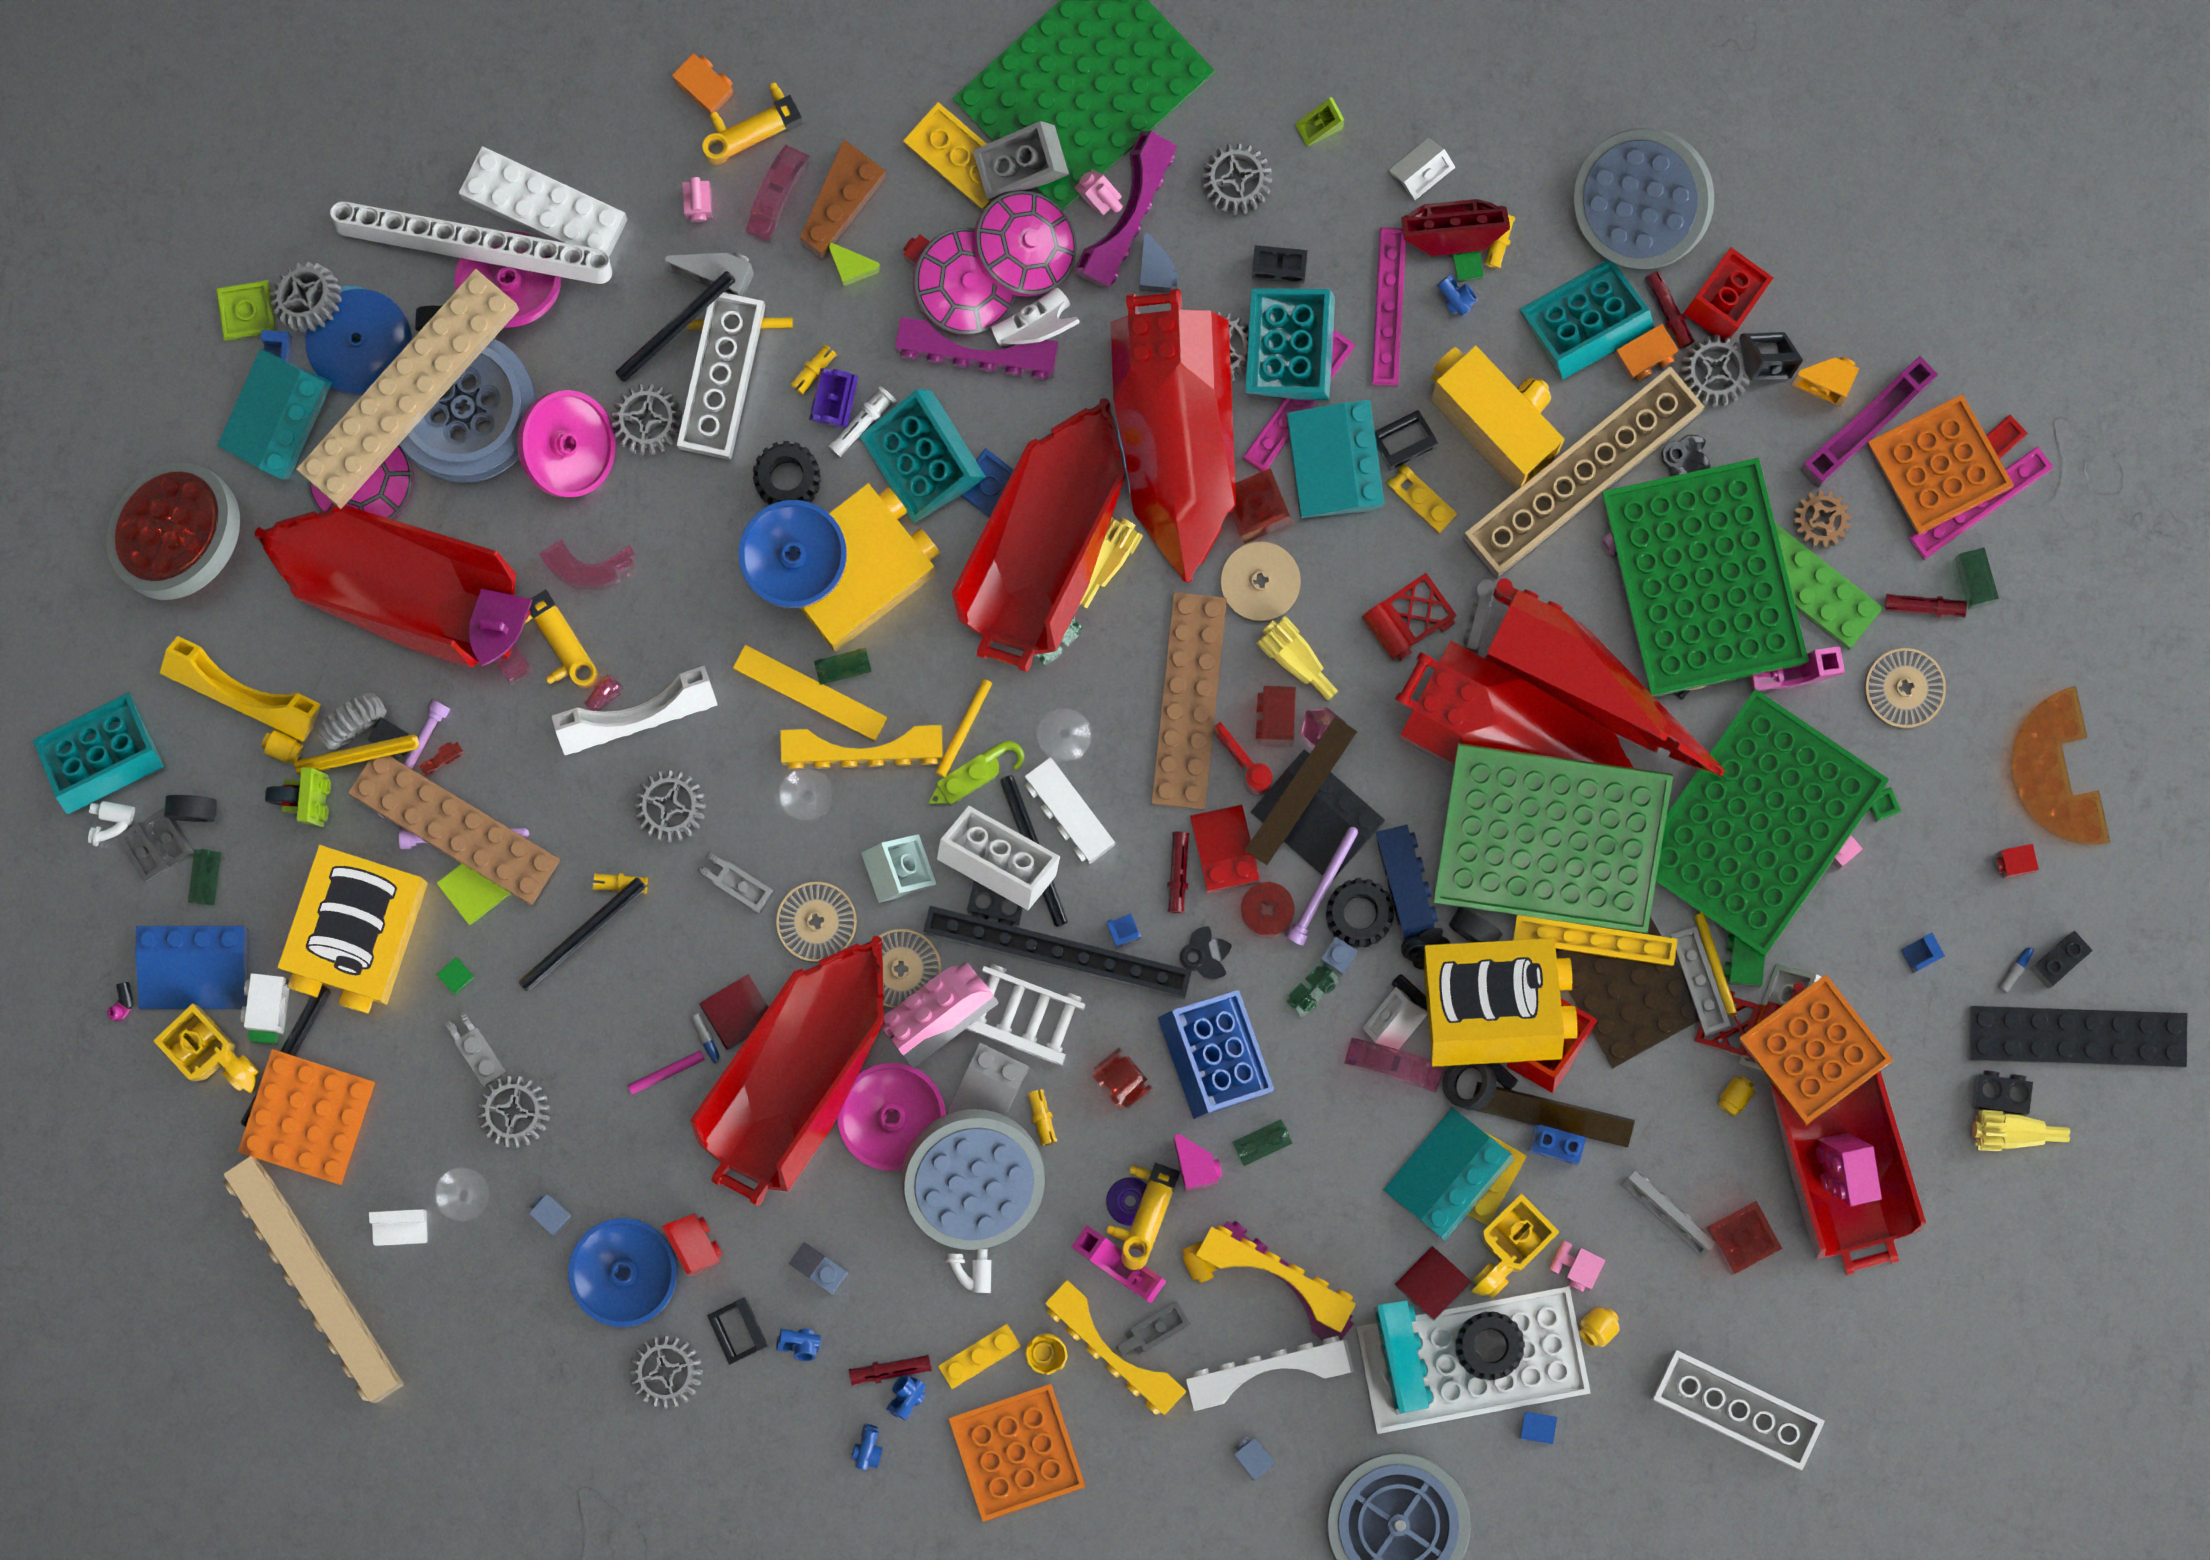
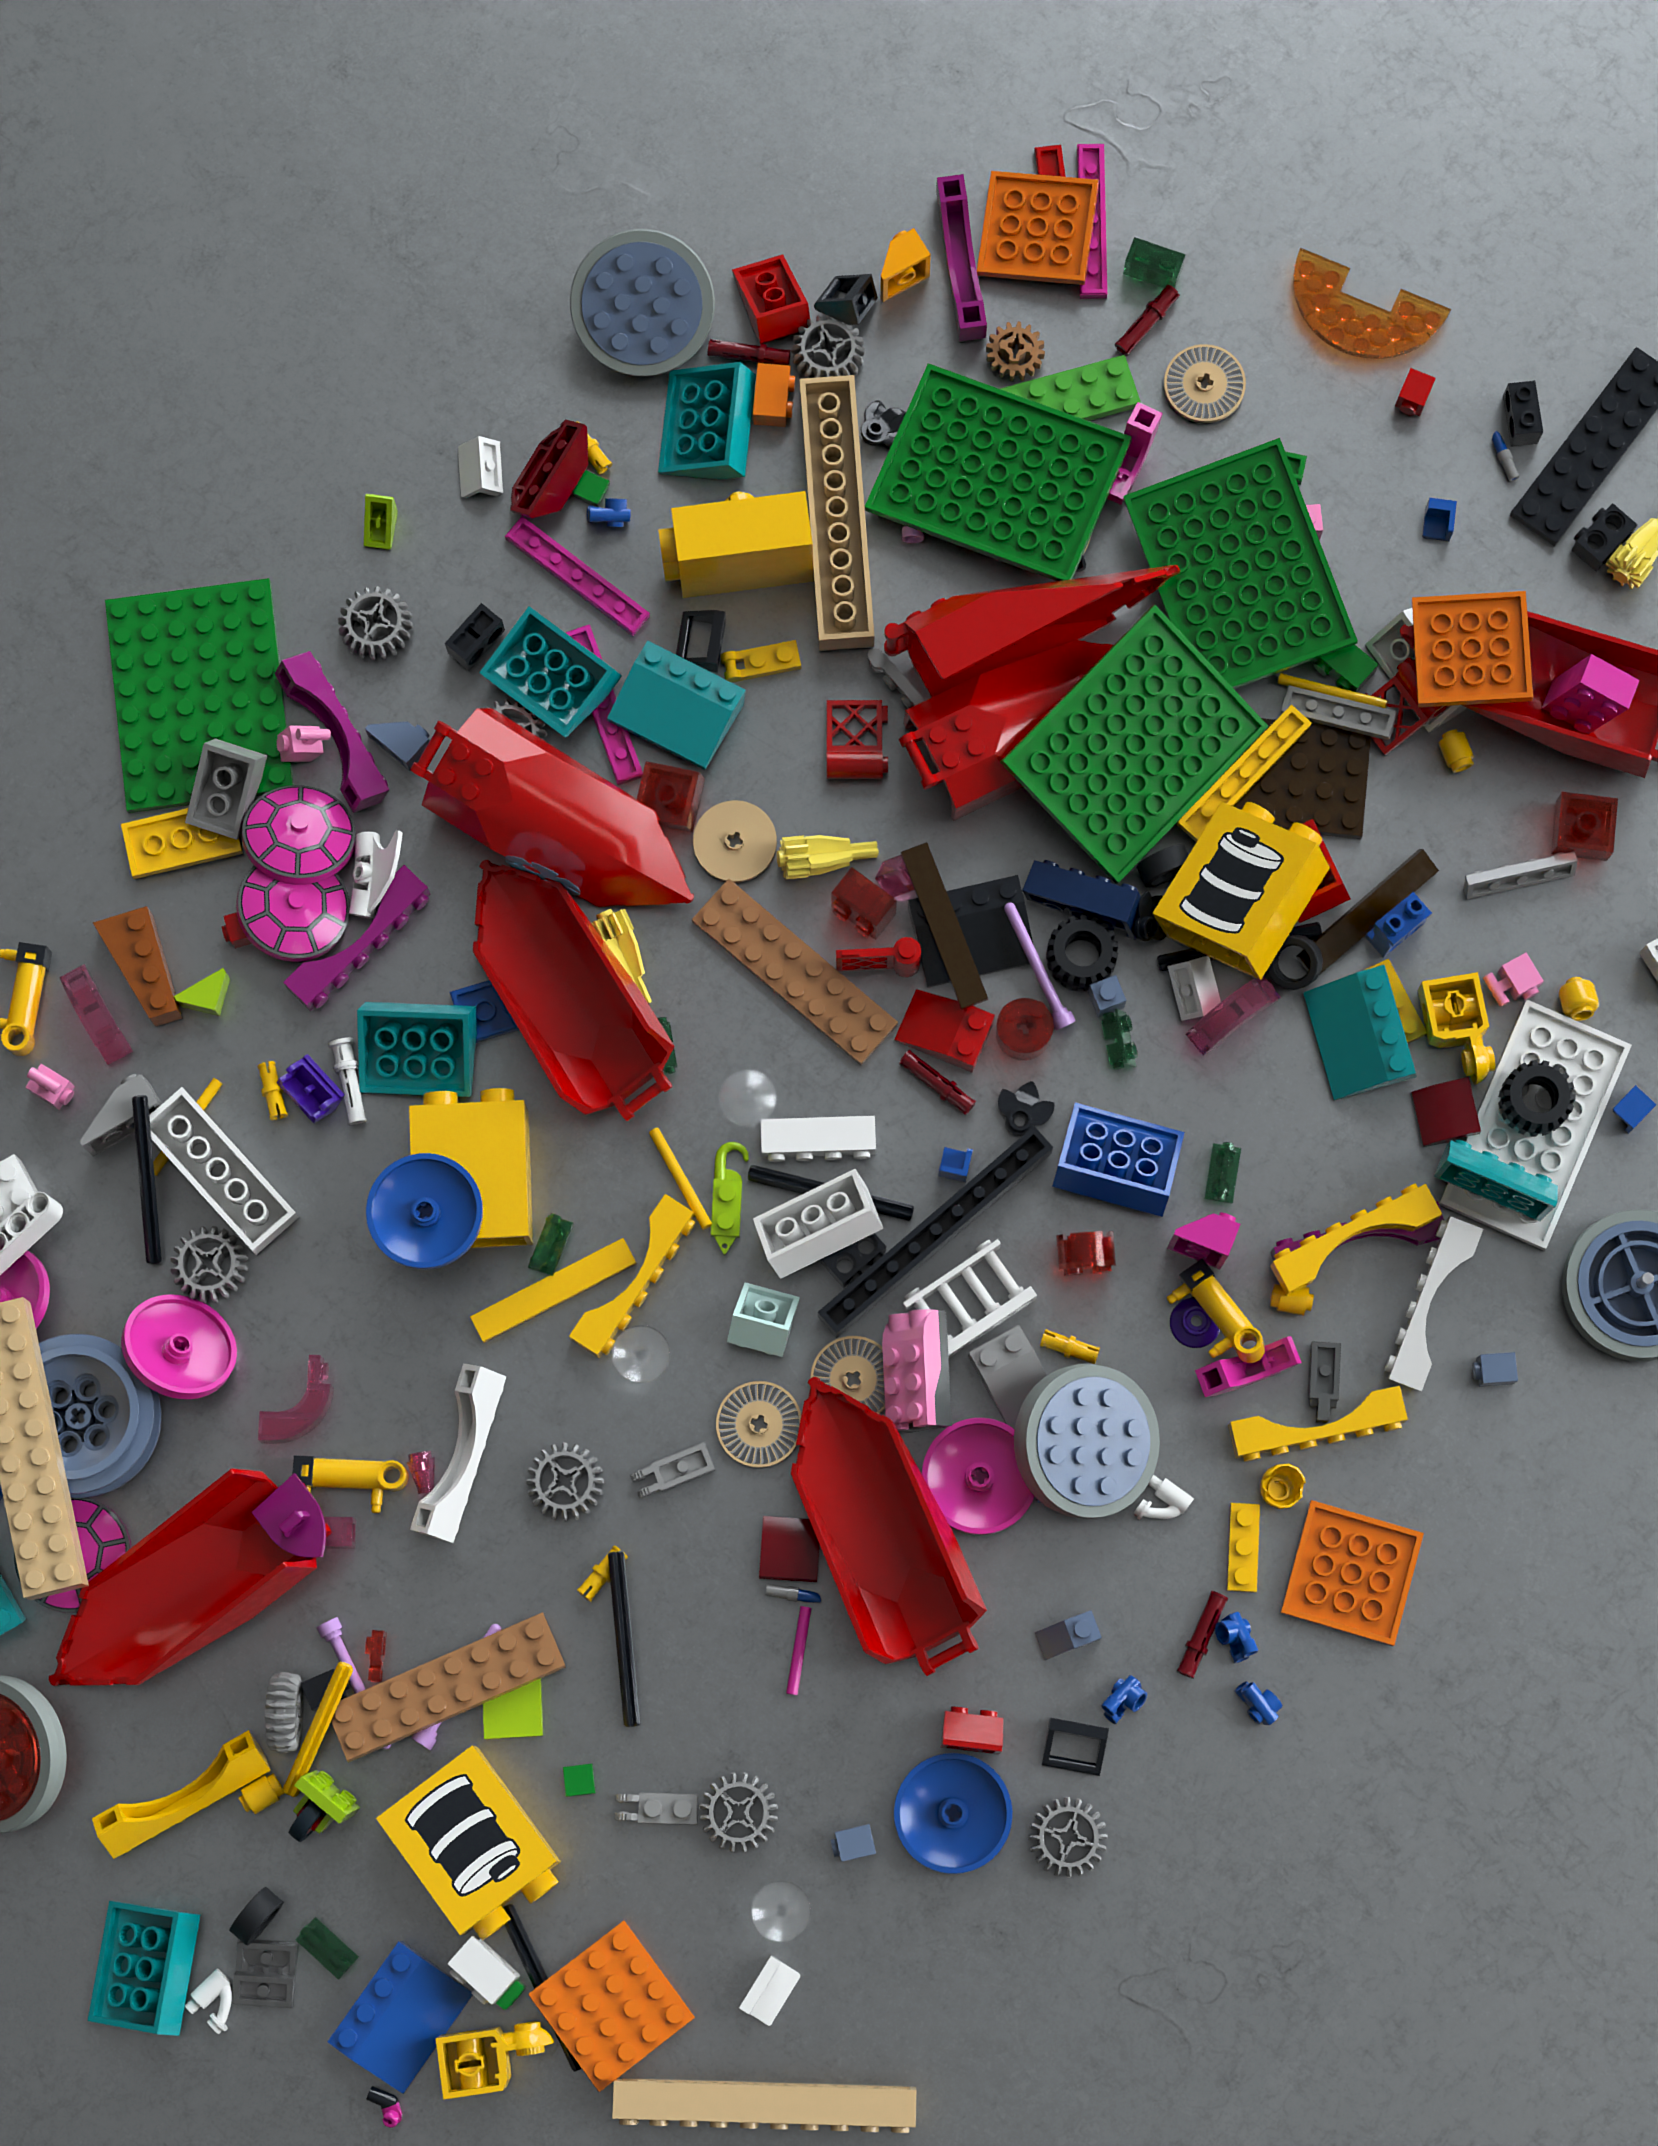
camera: 55 degrees left, 5 degrees down
black tyre [753,441,821,505] -> none

